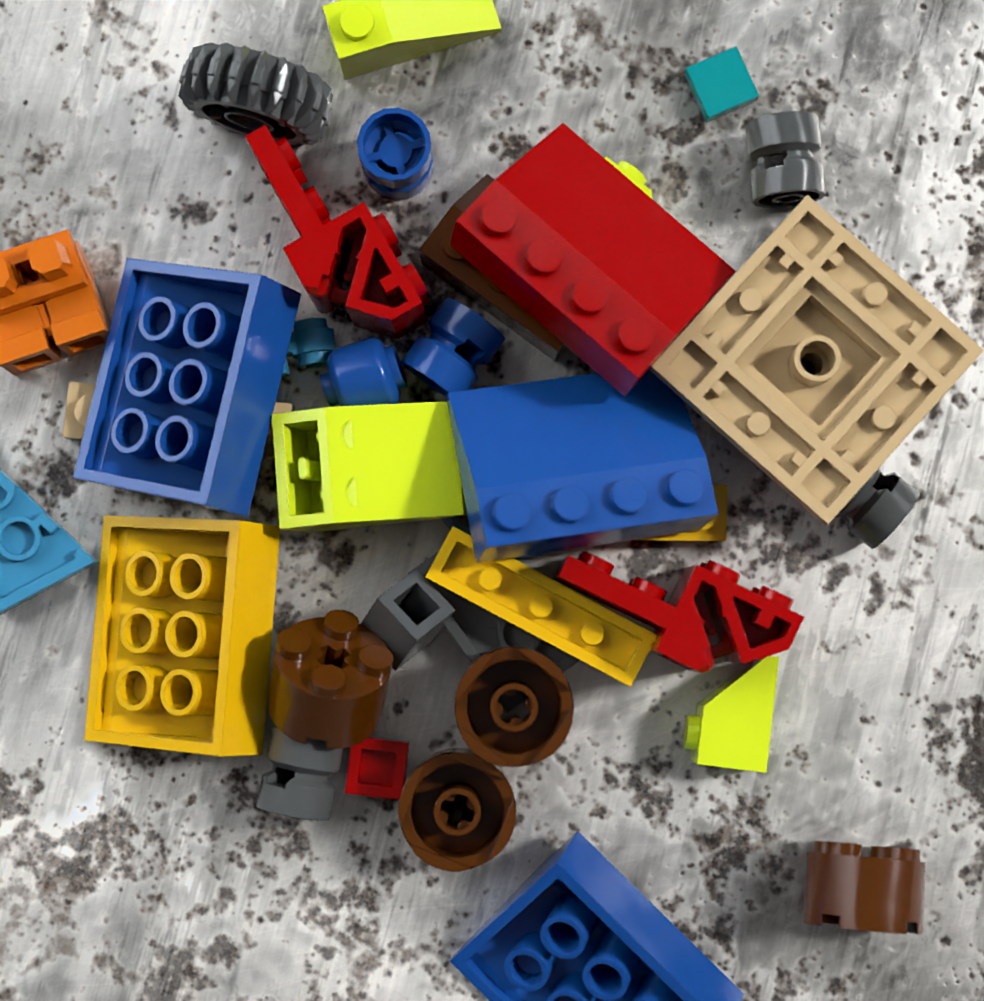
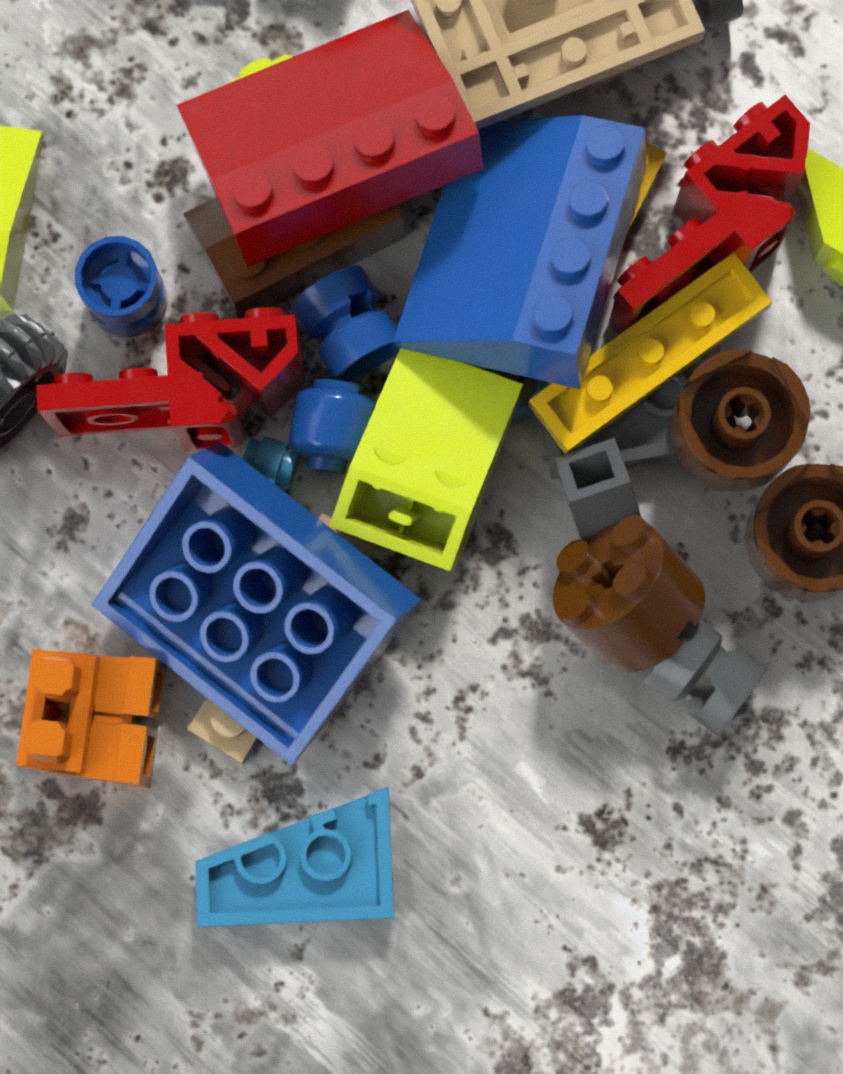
camera: 60 degrees left, 5 degrees down
yellow slope [84,515,280,757] -> none
red plate [345,737,410,800] -> none

